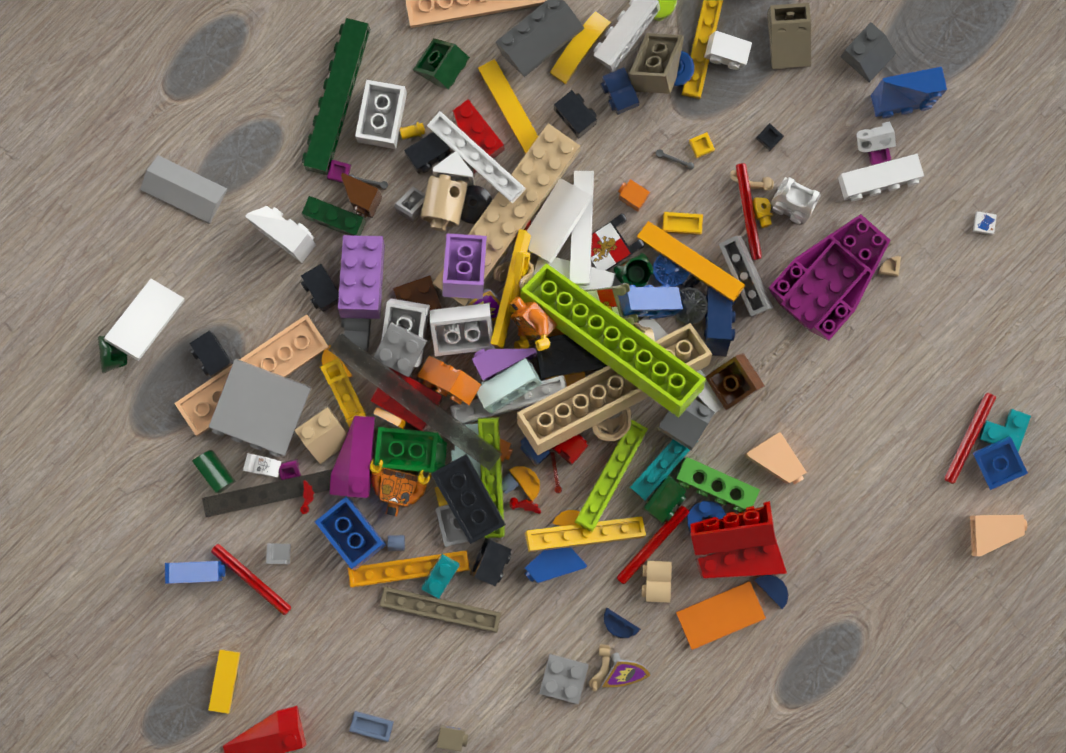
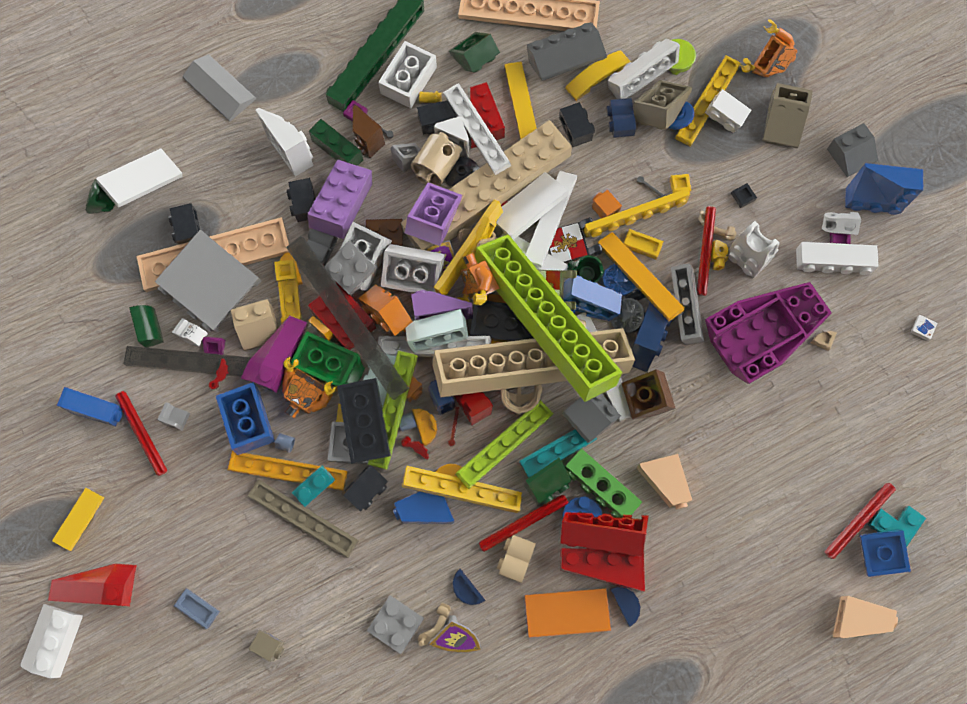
camera: 15 degrees right, 10 degrees down
none -> yellow plate [583,188,691,238]

